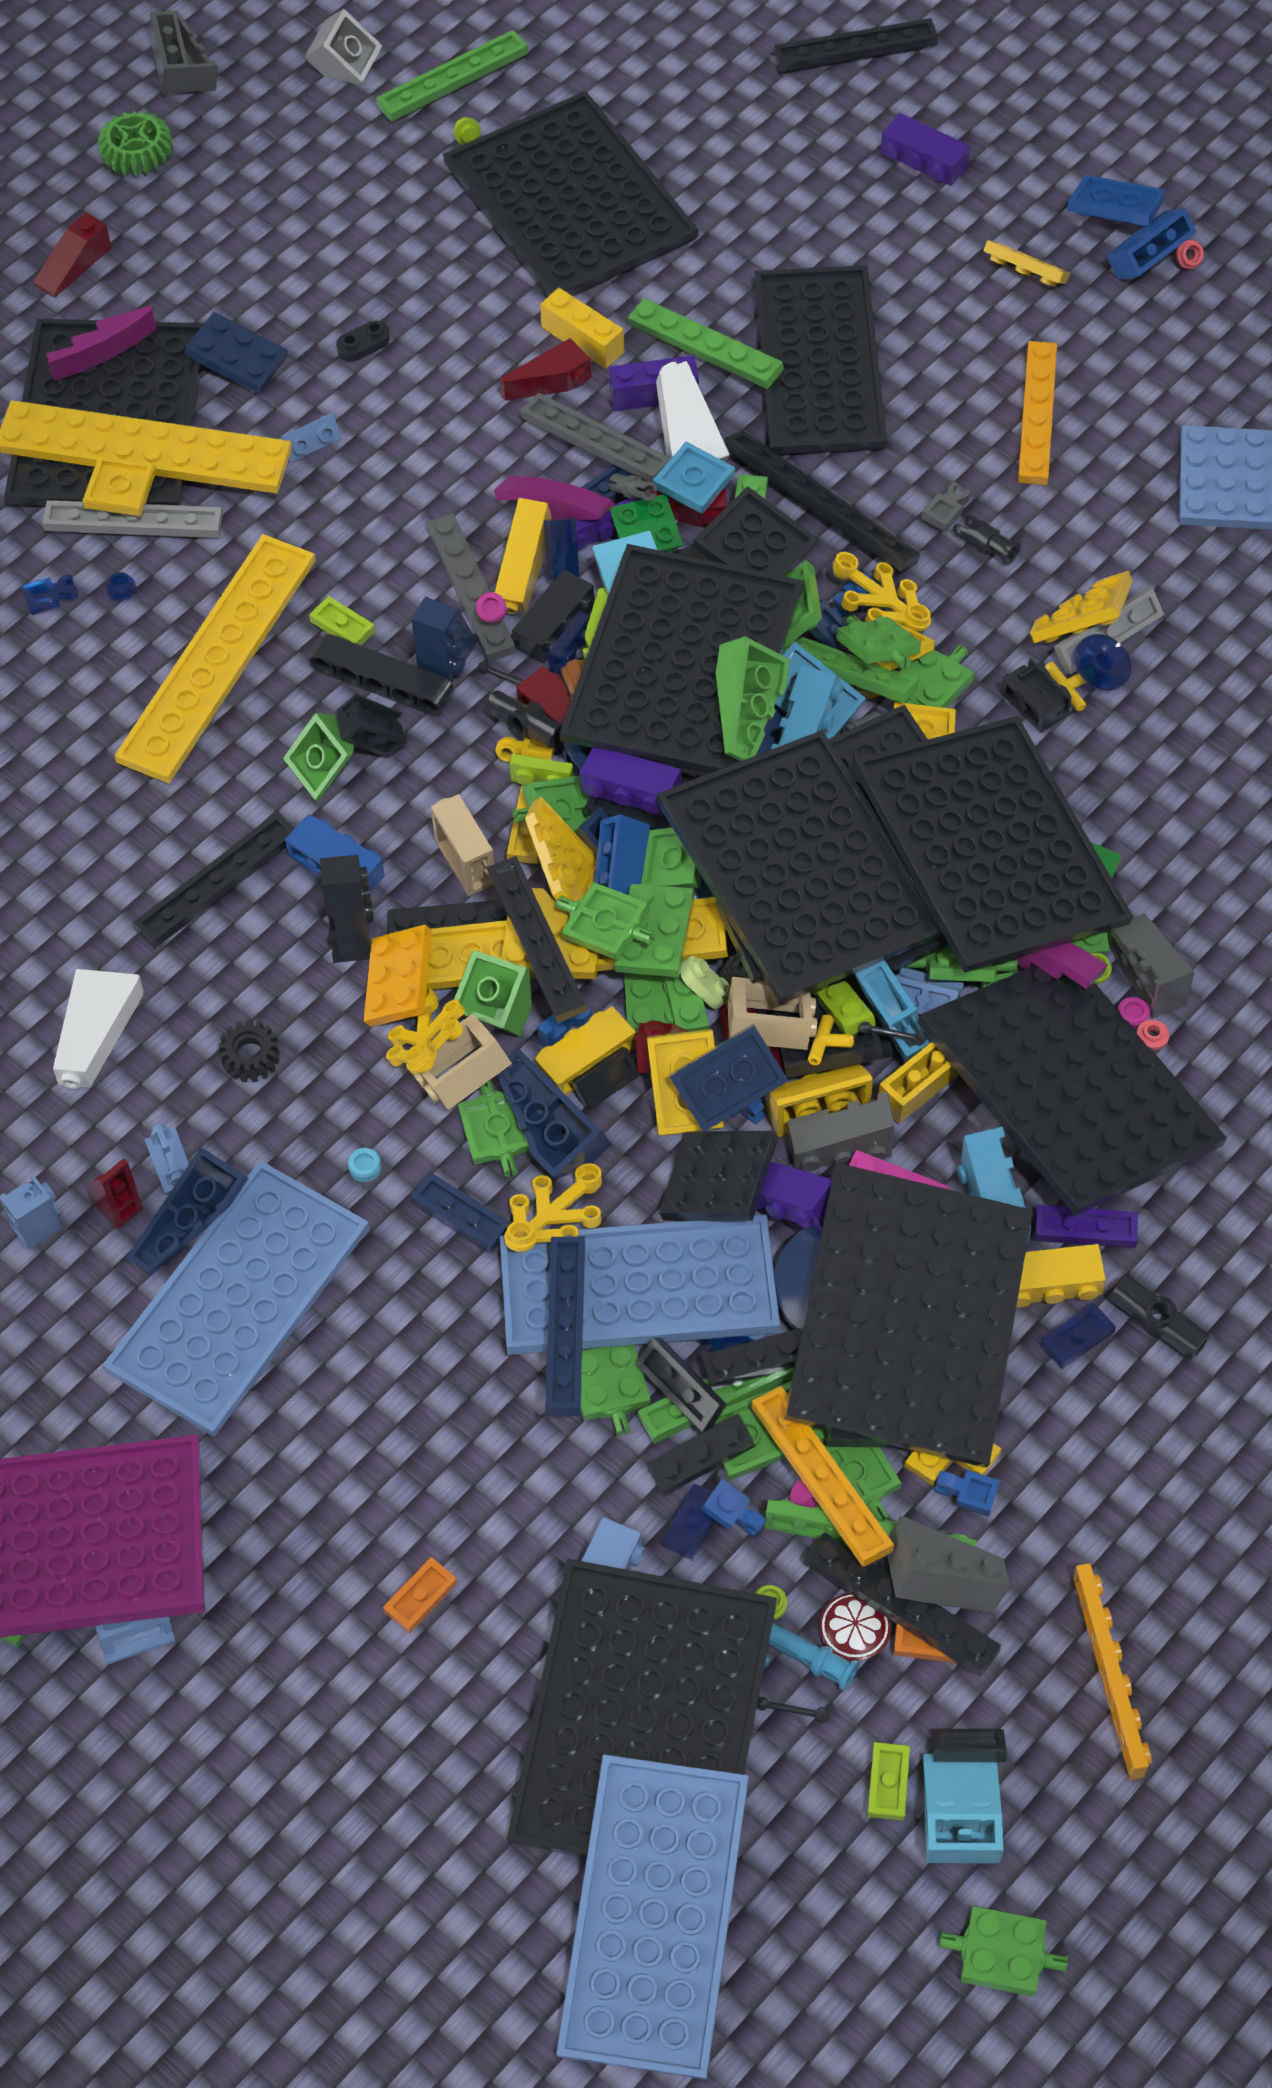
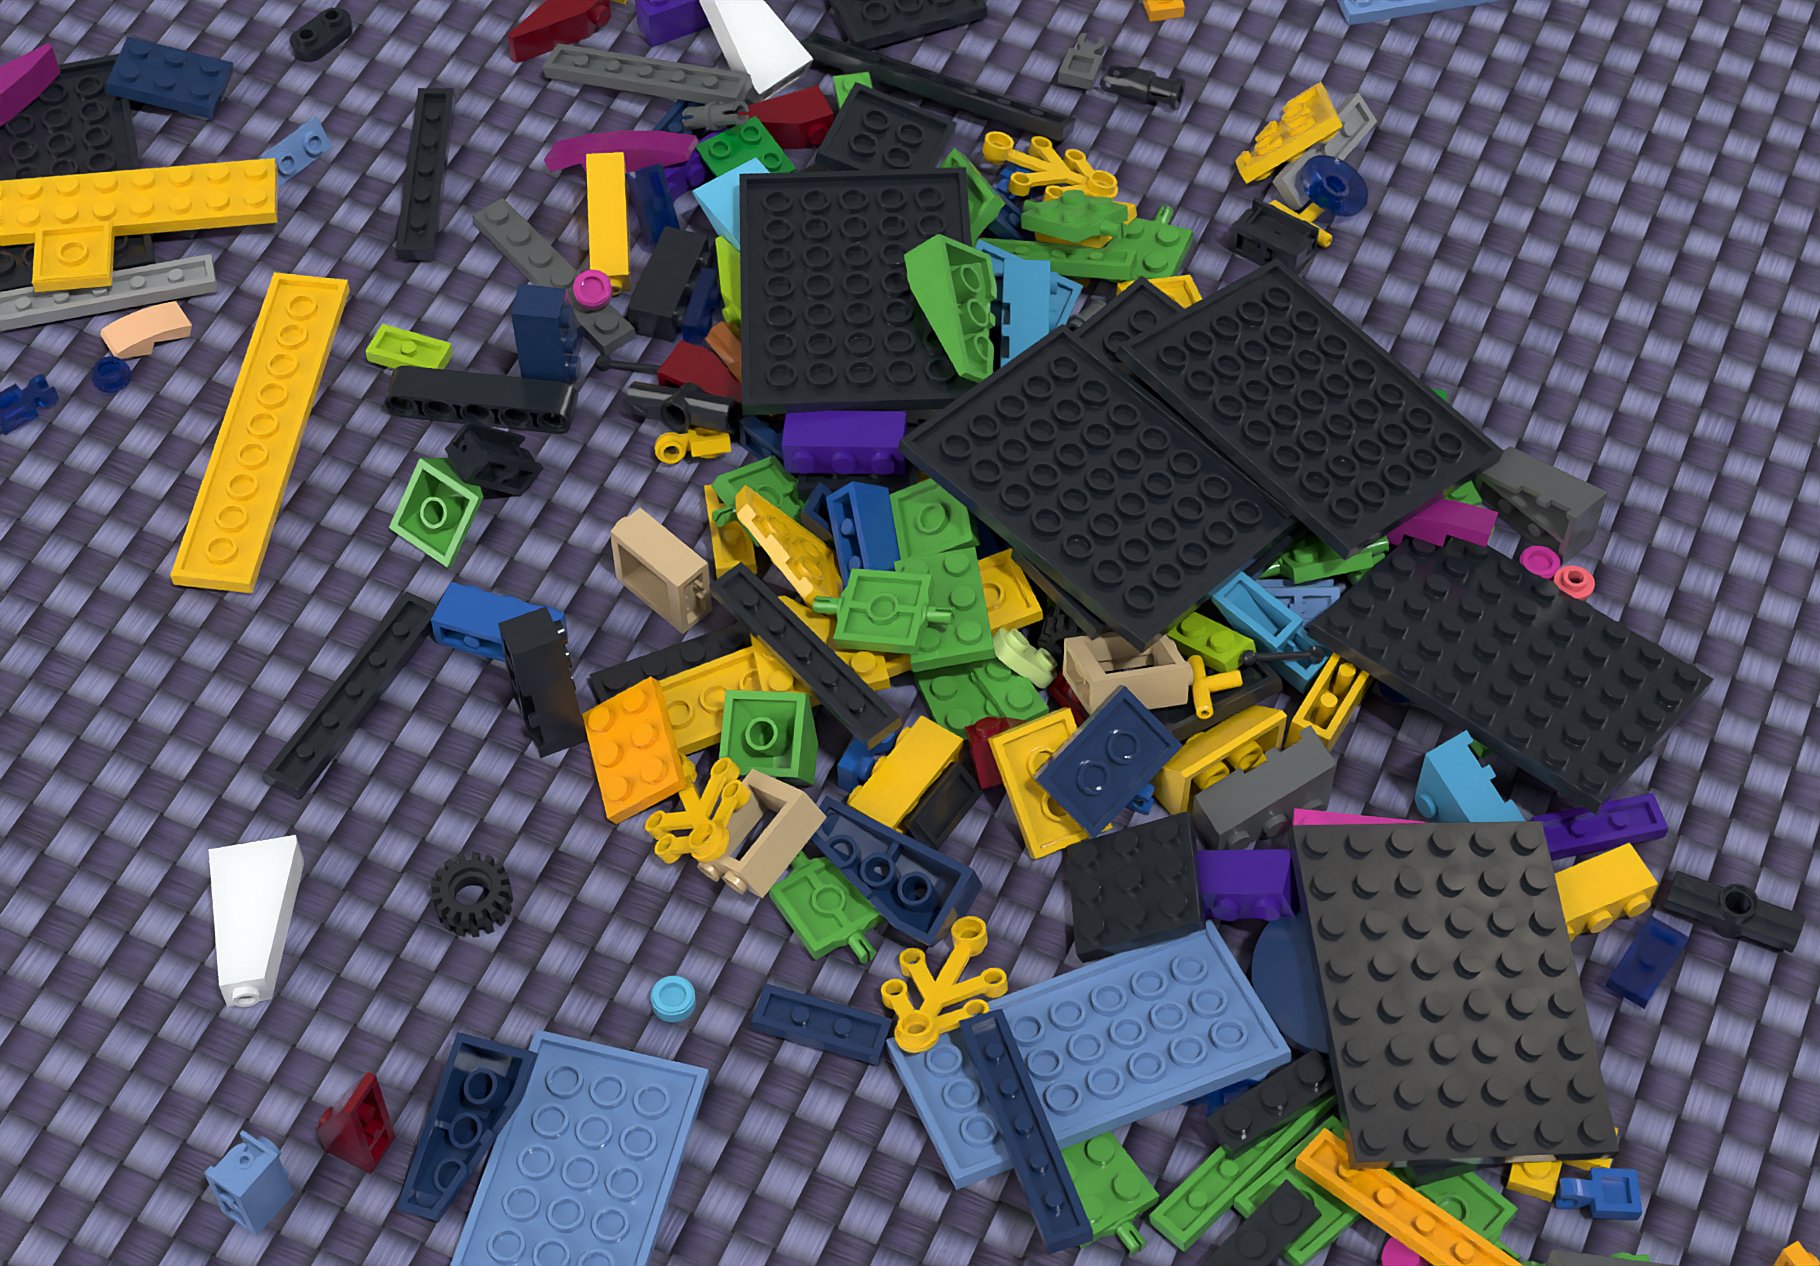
camera: 20 degrees left, 5 degrees down
medium blue hinge [144,1124,189,1194] -> none
lime plate [510,754,574,785] -> none
black plate [636,1337,727,1432] -> none
dark azure plate [653,441,735,514] -> none
none -> light nougat slope [101,301,192,360]
none -> black plate [395,88,456,260]

